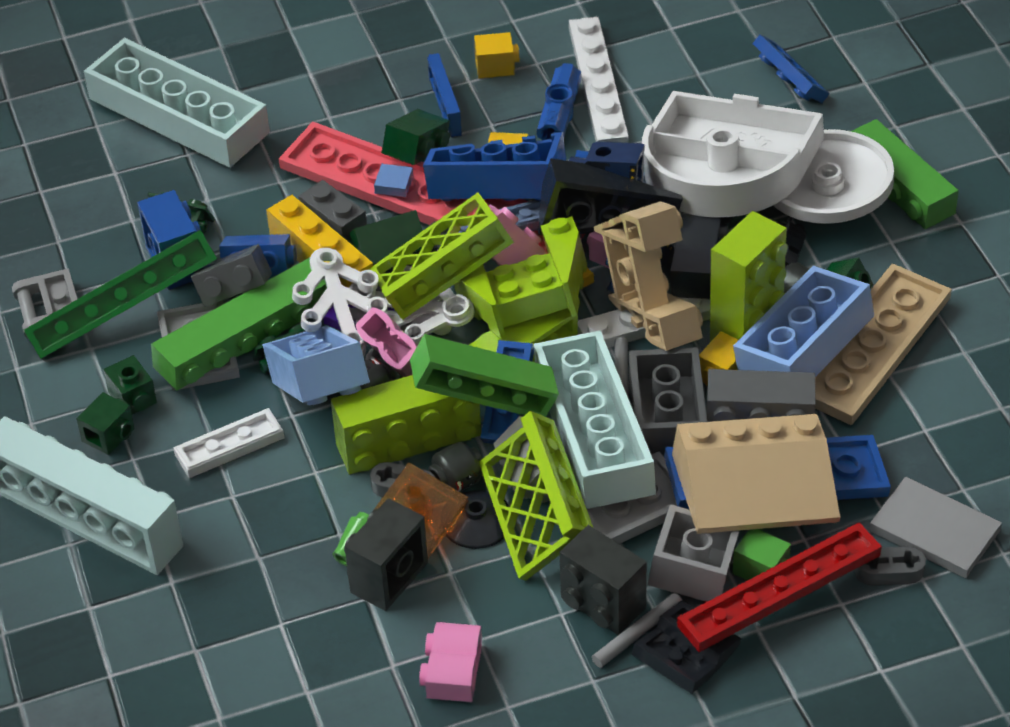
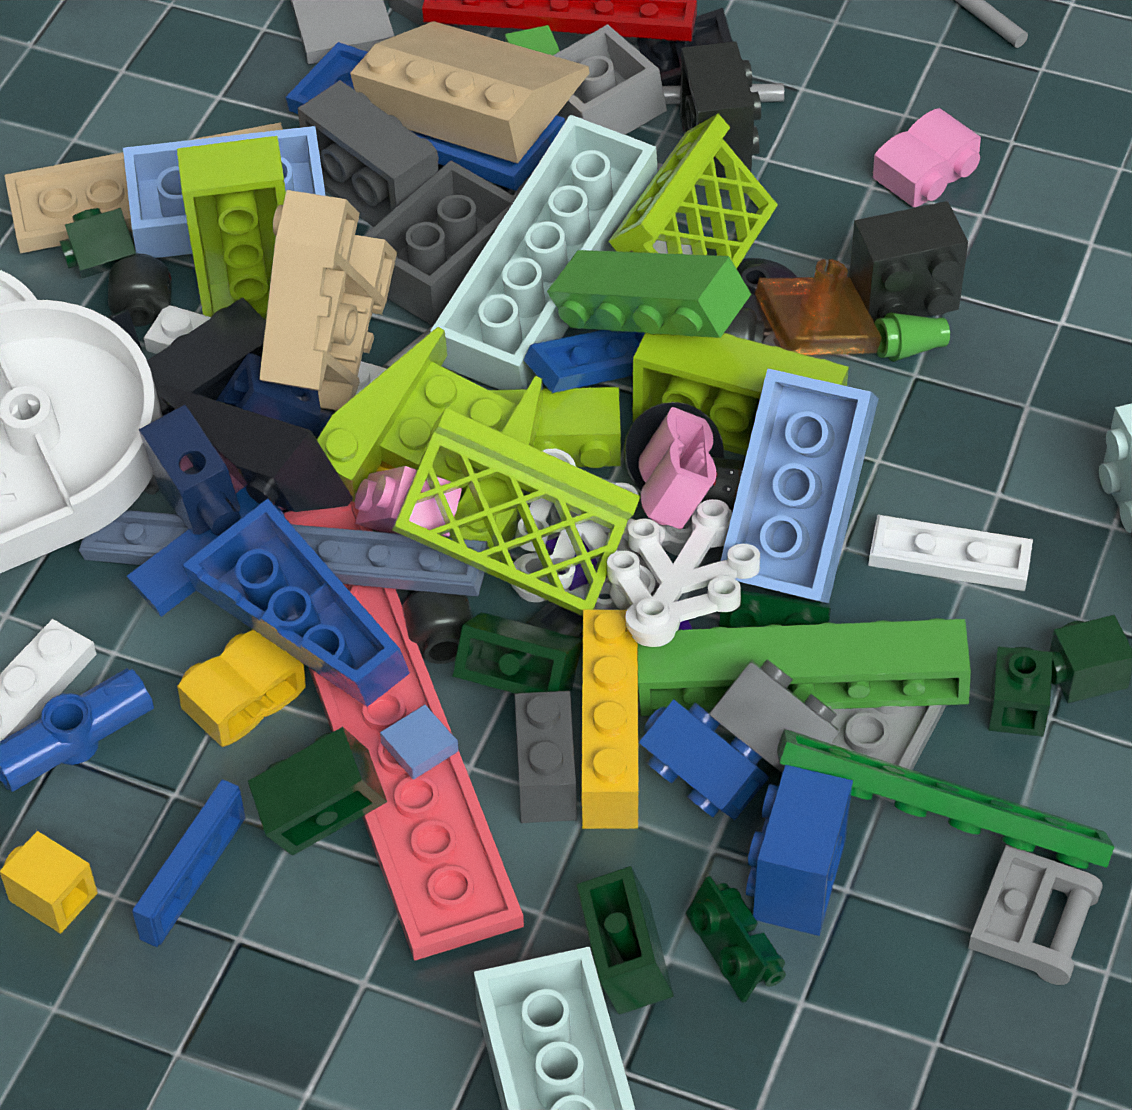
camera: 140 degrees left, 5 degrees up
none -> dark green brick [576,866,674,1015]

